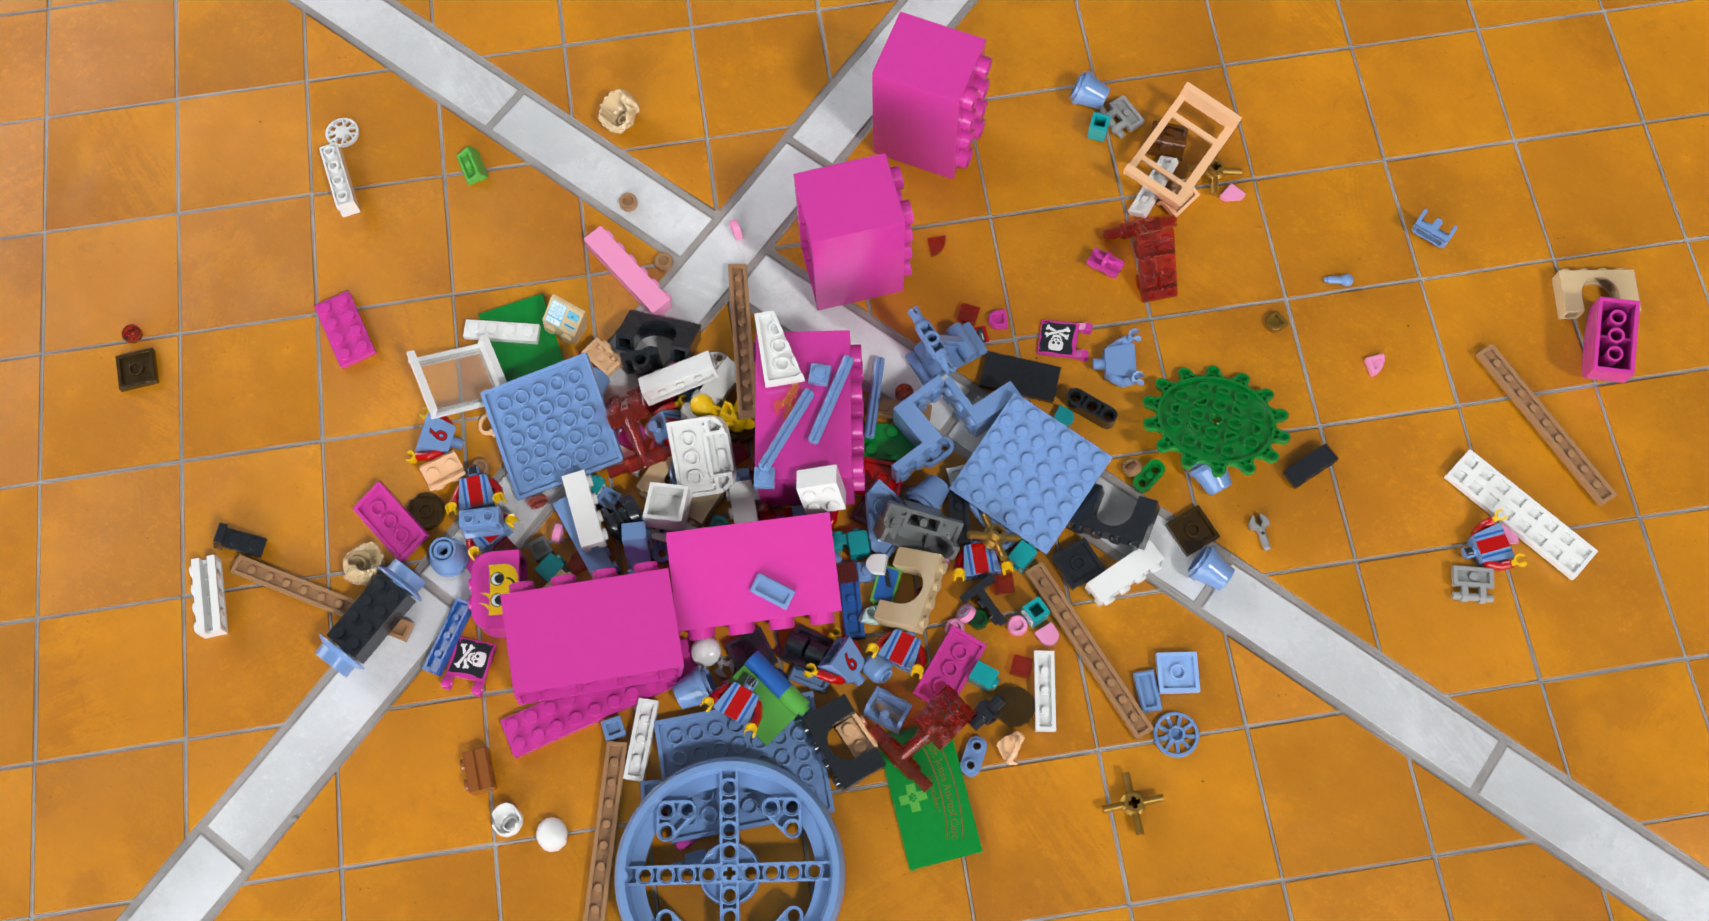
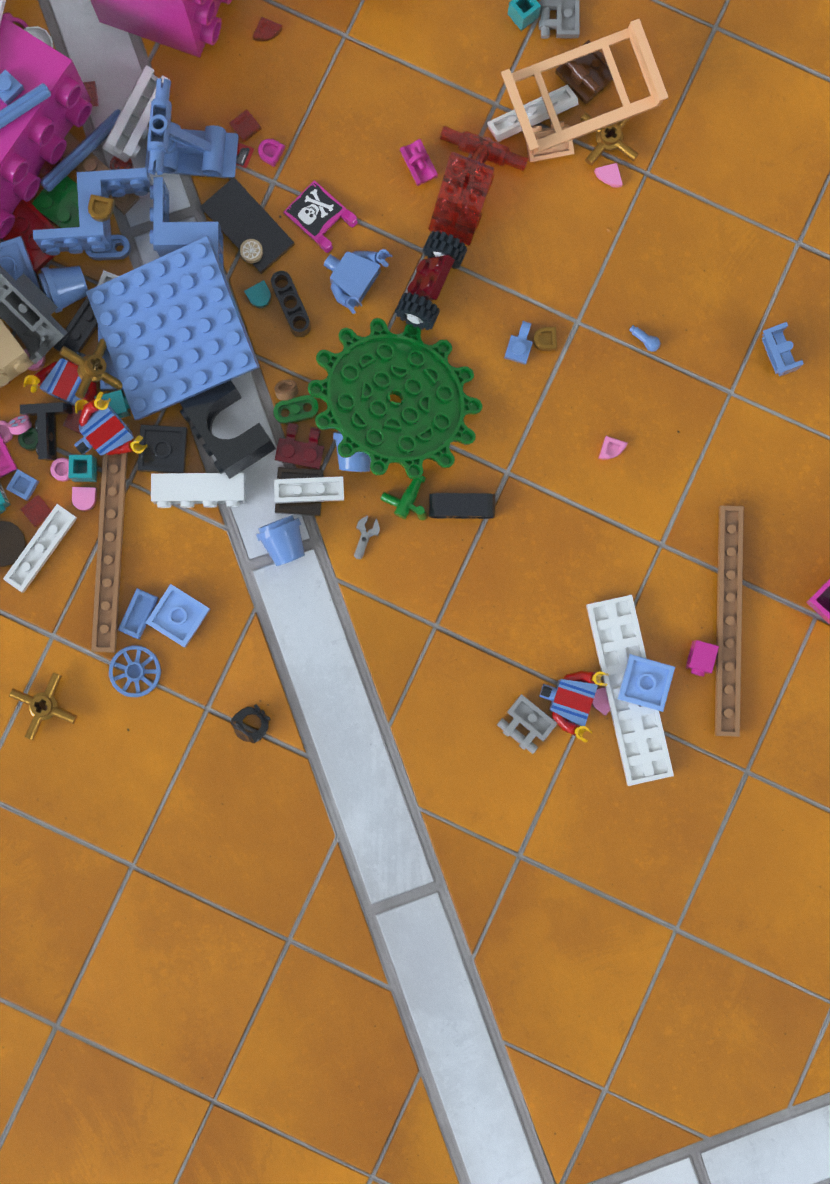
camera: 25 degrees right, 15 degrees up
none -> medium blue plate [6,469,39,501]
none -> torso [74,392,148,455]
none -> pearl gold tile [88,194,115,222]
none -> white brick [102,65,170,162]
none -> black piece [231,704,271,743]
none -> tan tile [240,239,263,263]
none -> white plate [274,476,344,504]
none -> dark red plate [275,423,324,470]
none -> green piece [381,476,427,521]
none -> plate [395,231,467,330]
none -> medium blue plate [504,321,533,365]
none -> light blue tile [617,654,675,712]
none -> dark pink brick [685,640,719,677]

